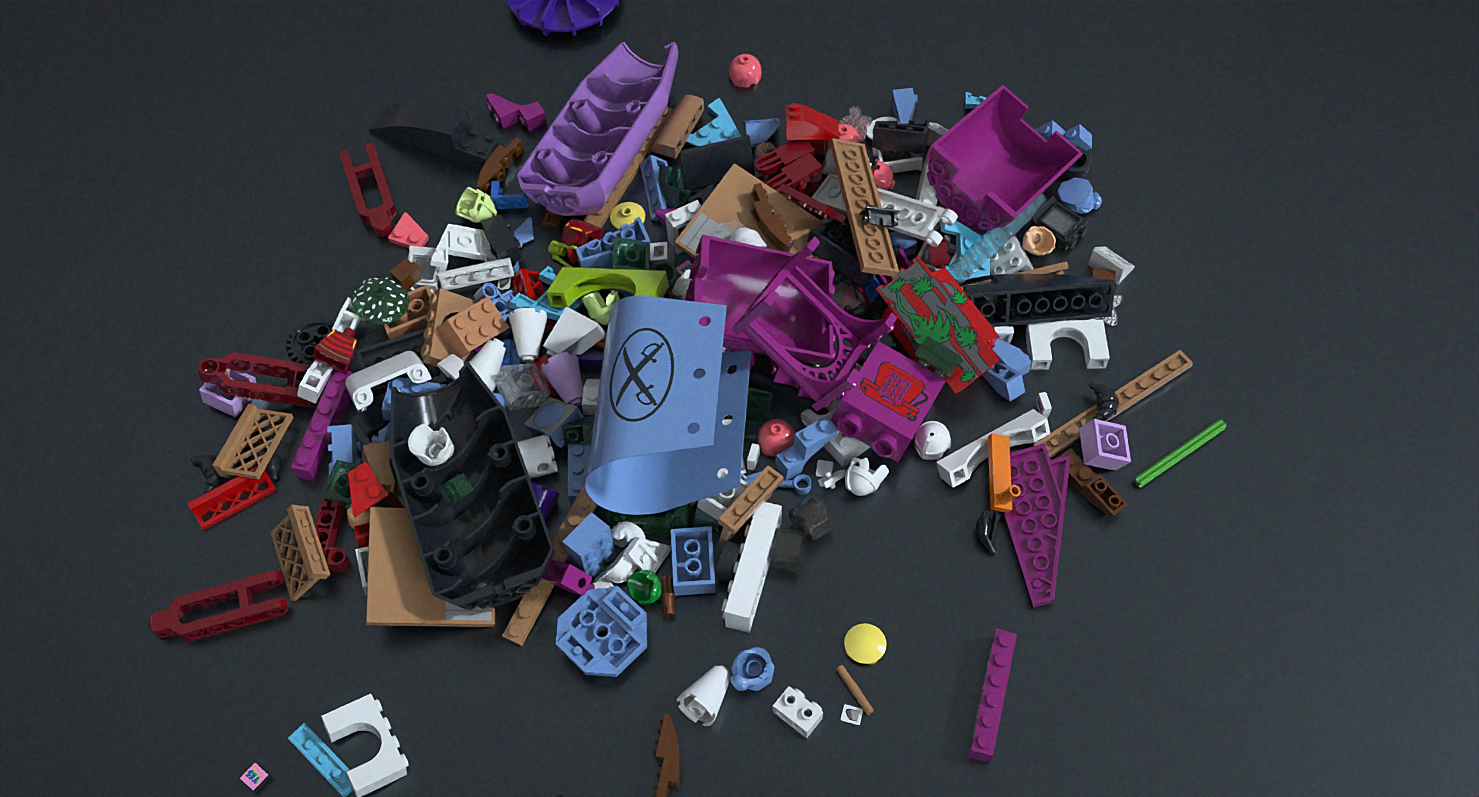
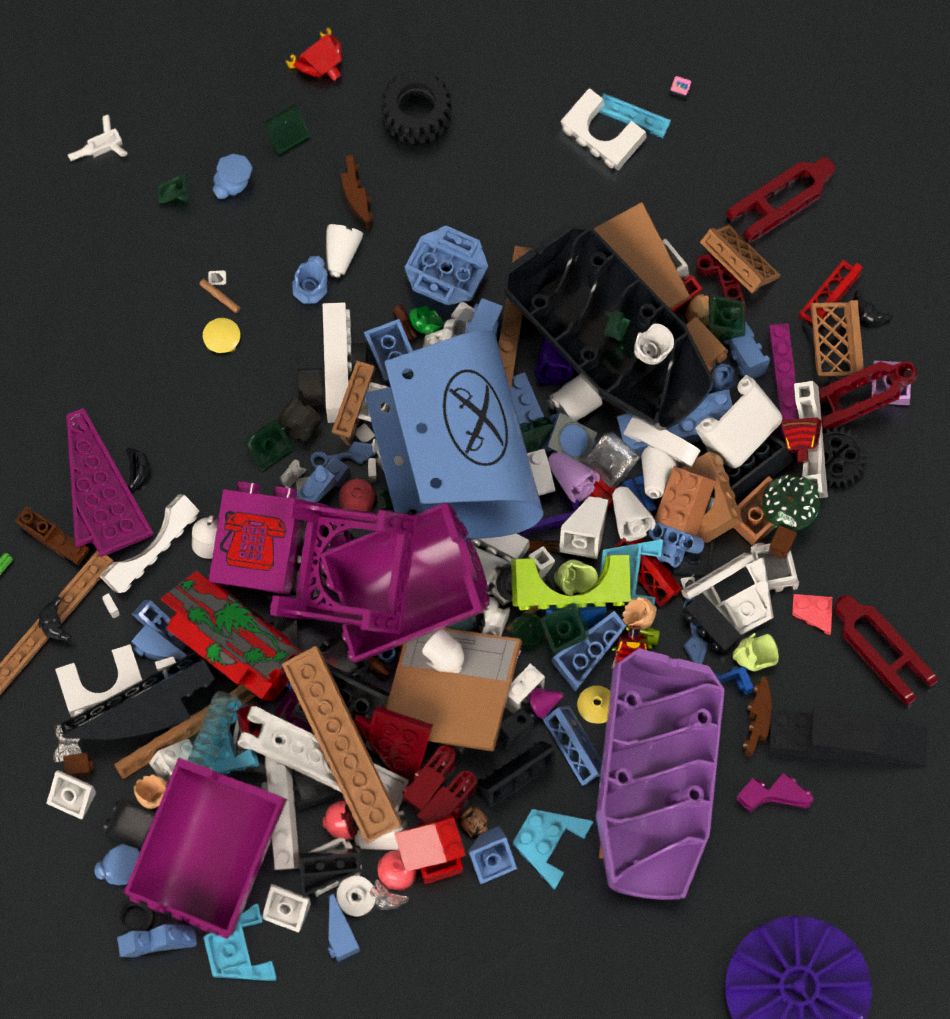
camera: 160 degrees right, 10 degrees up
red wing [348,462,389,518] -> none
magenta torso [542,560,595,596] -> none
white brick [650,242,675,268] -> none
medium nougat brick [651,95,704,159] -> none
brick [659,164,691,207] -> none
clear tile [714,220,746,240] -> none
coral cylinder [728,54,762,88] -> none
reddish brown slope [750,183,793,253] -> none
white brick [773,686,823,738] -> none
white helmet [845,456,889,496] -> none
black hinge [859,205,901,228] -> none
clear green brick [915,336,963,379] -> none
magenta brick [968,629,1017,763] -> none
orange piece [988,433,1021,513] -> none
lavender brick [1079,419,1131,471] -> none
none -> clear green slope [245,418,294,470]
none -> light nougat hair [622,597,656,630]

